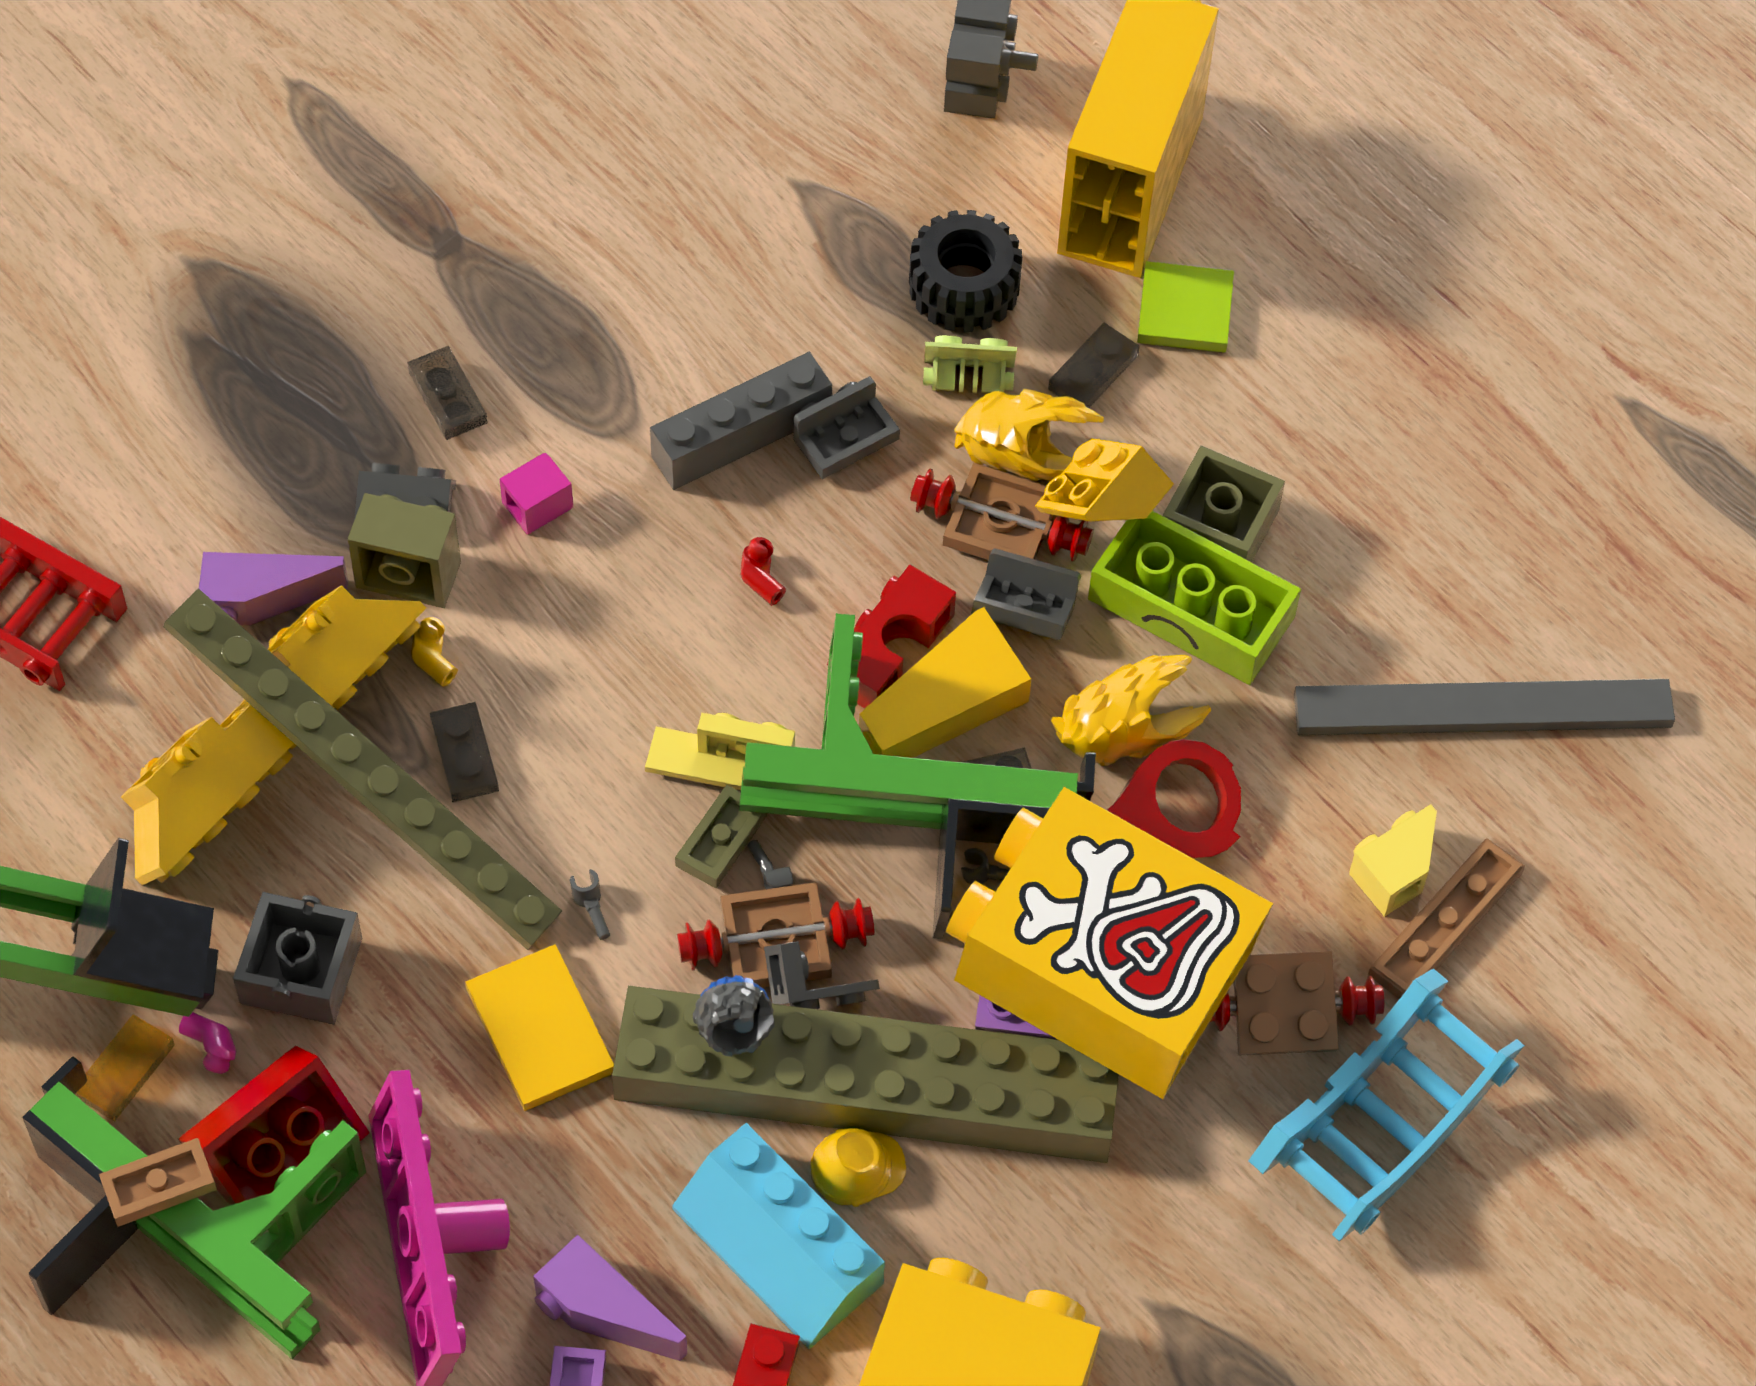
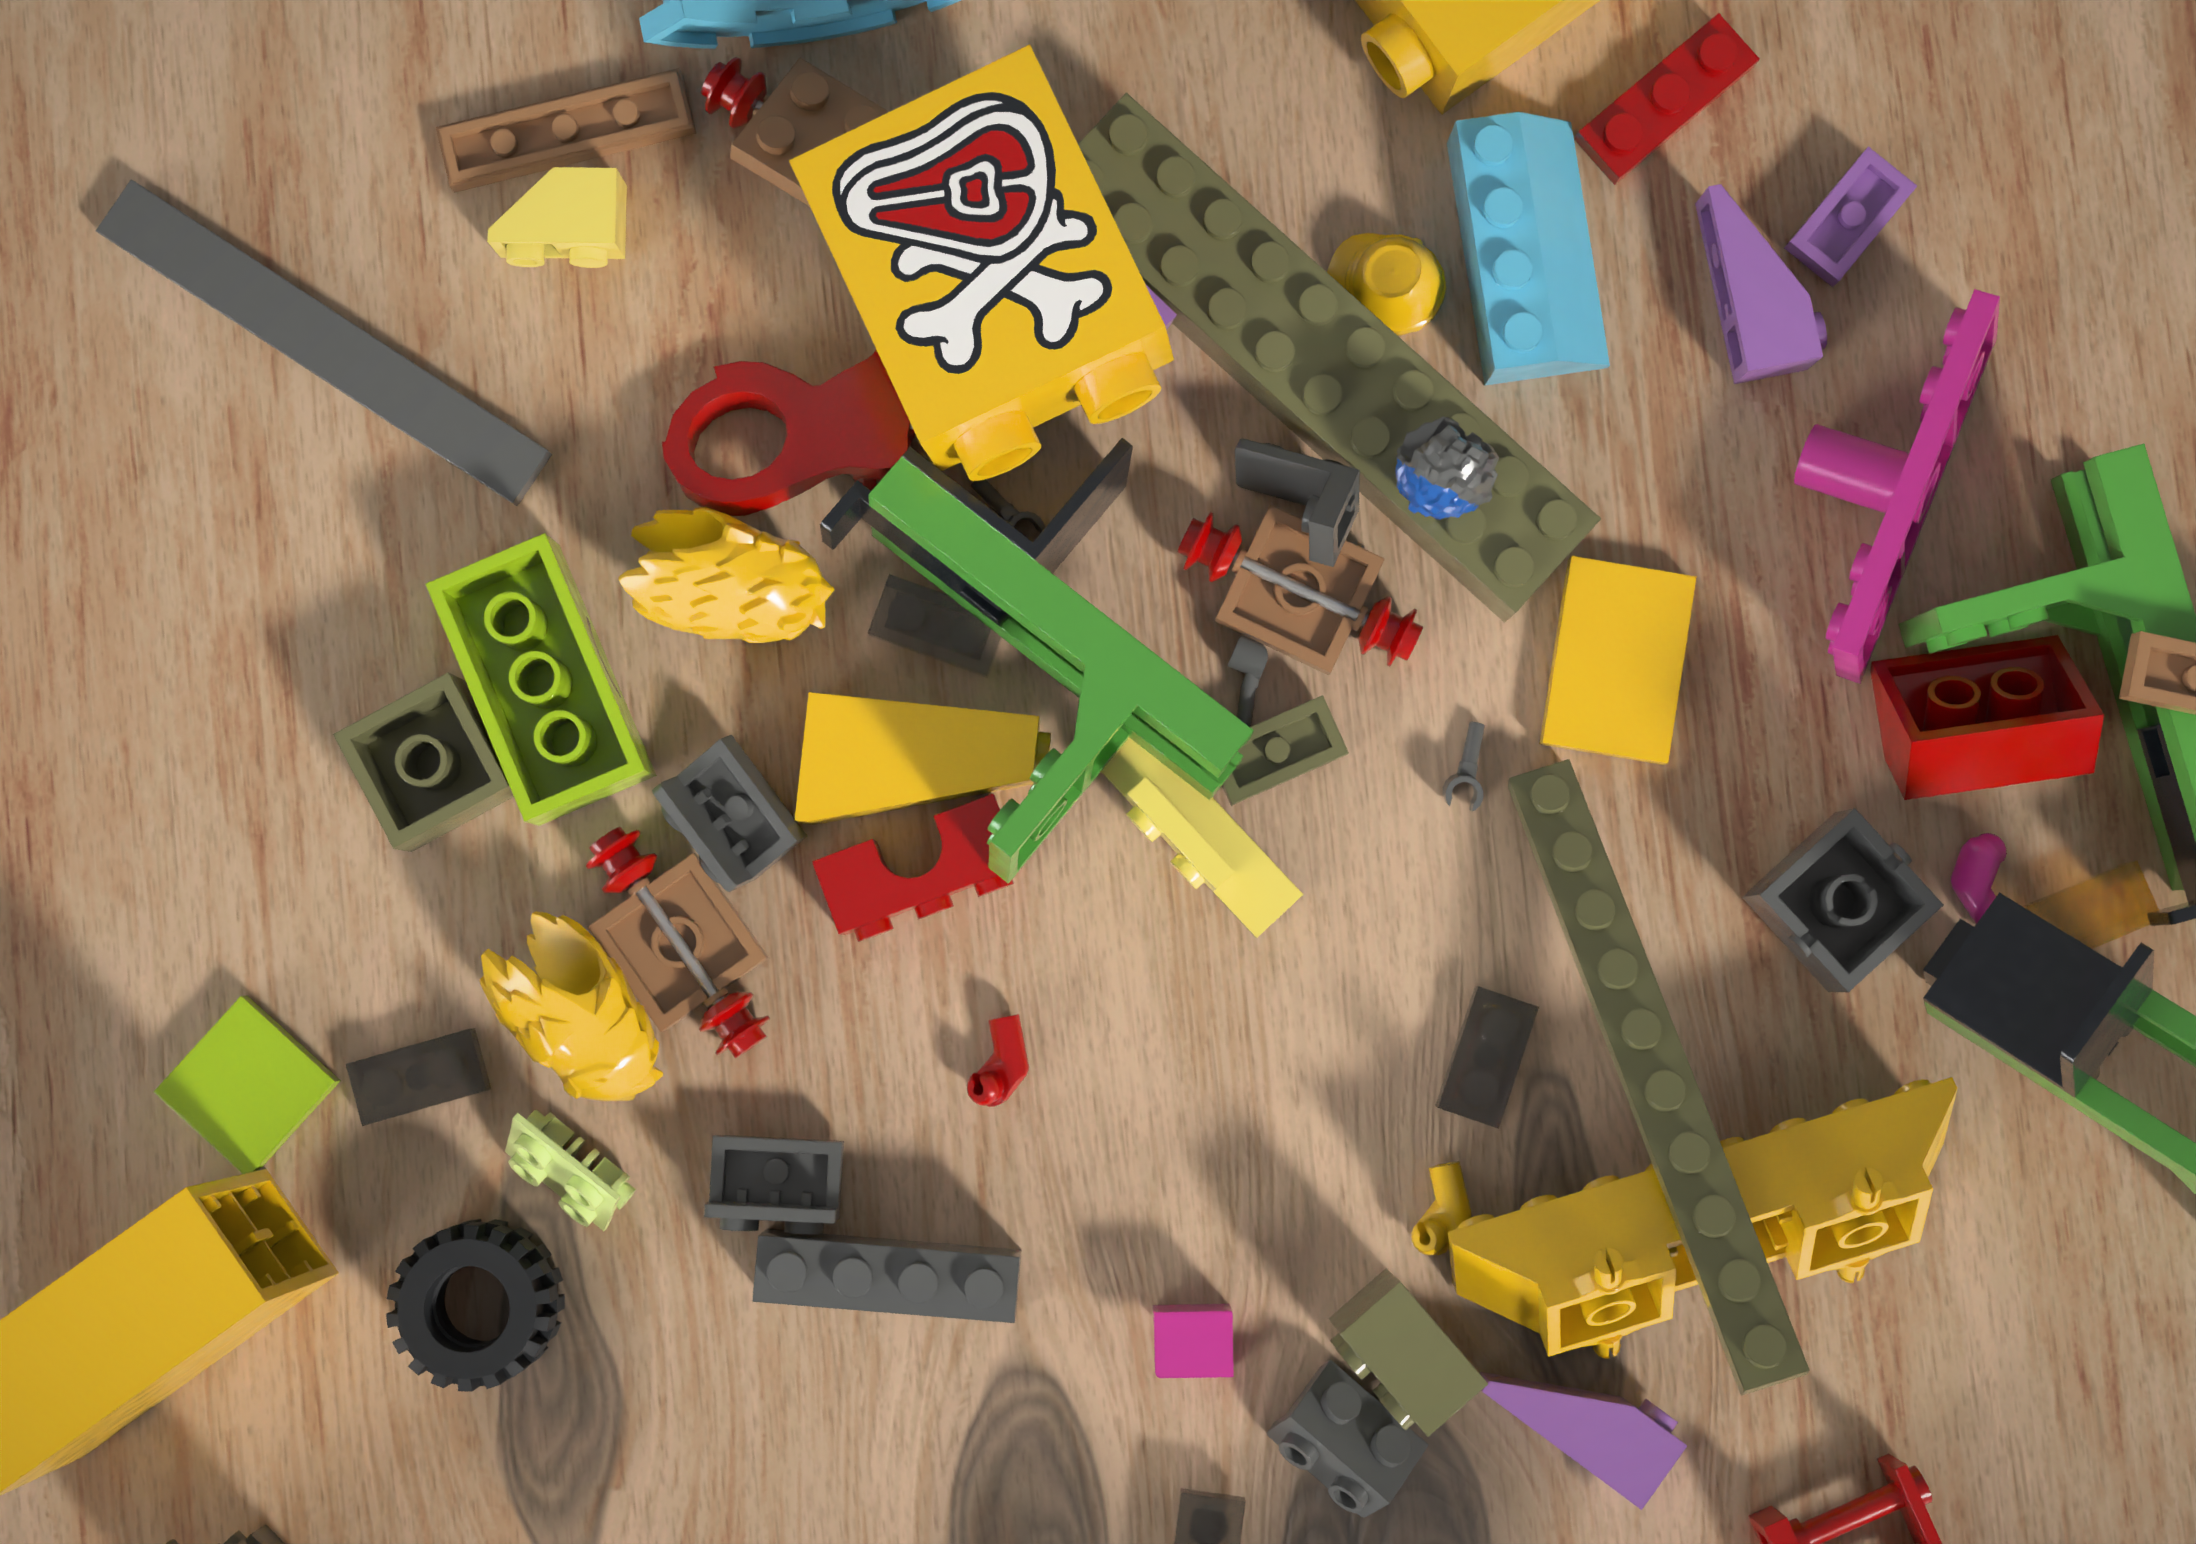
camera: 145 degrees left, 25 degrees up
yellow slope [1035,438,1174,522] -> none

